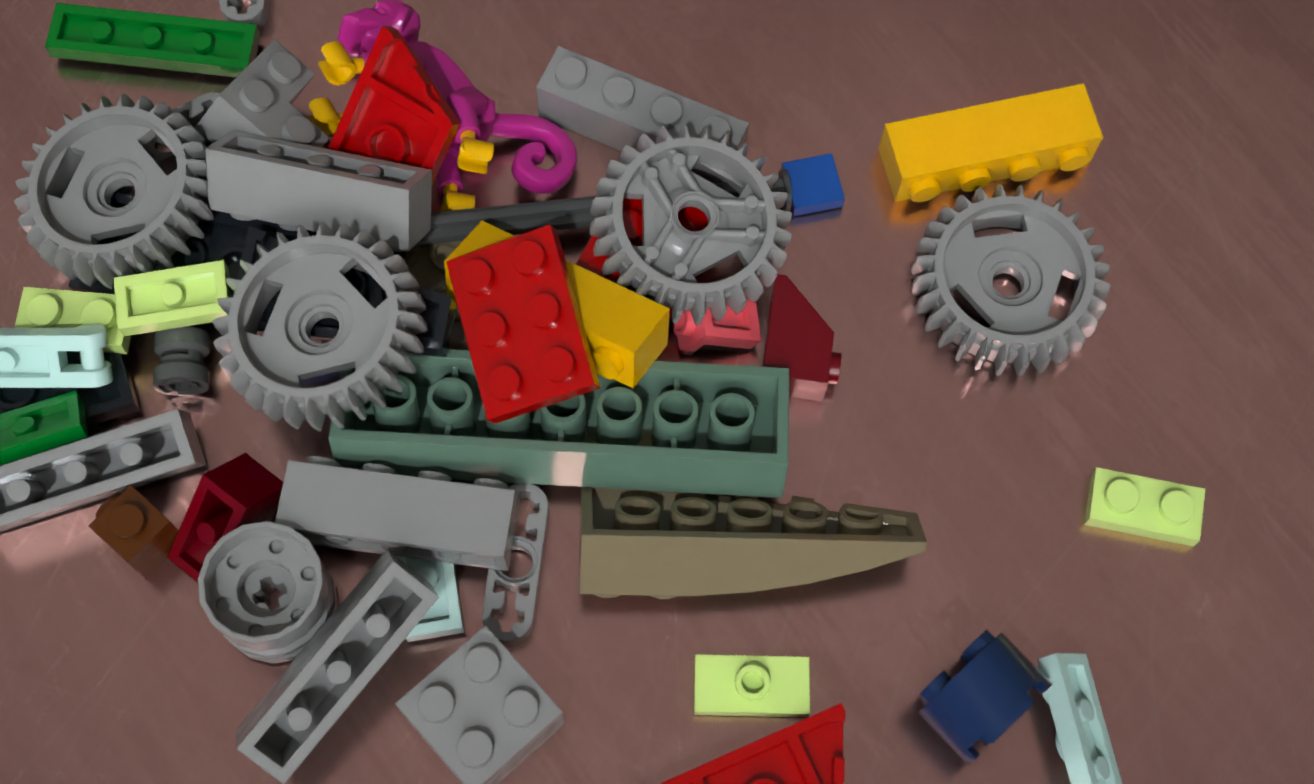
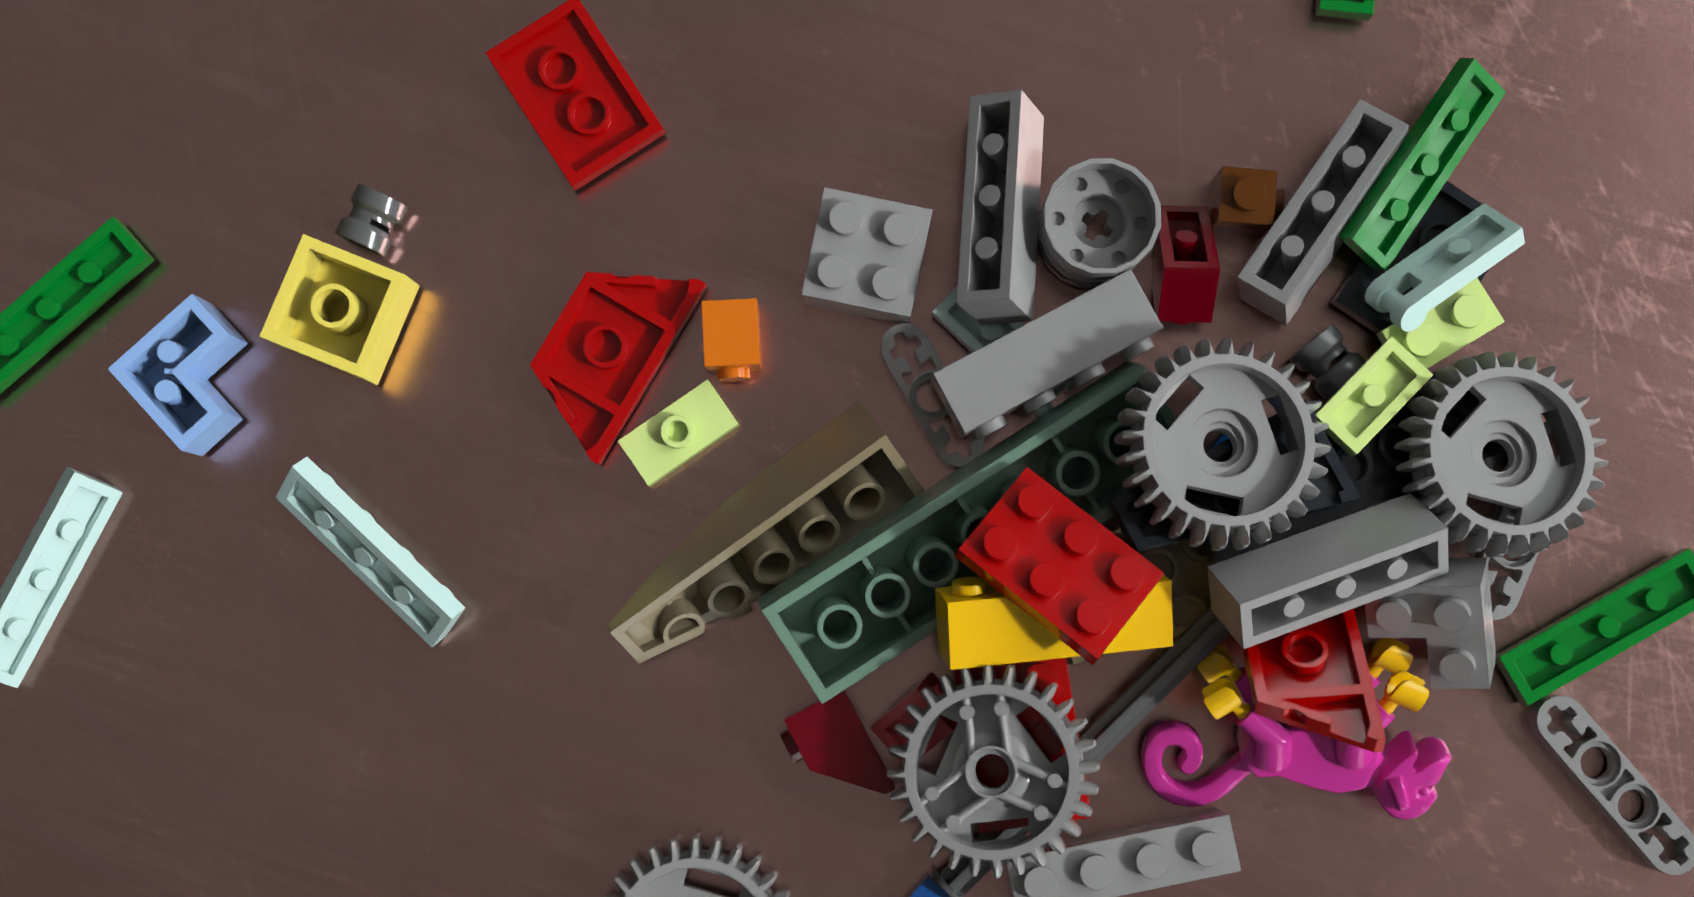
camera: 150 degrees right, 15 degrees up
dark blue brick [918,629,1053,765] -> none
yellowish green plate [1084,467,1205,547] -> none
none -> orange brick [701,298,762,382]

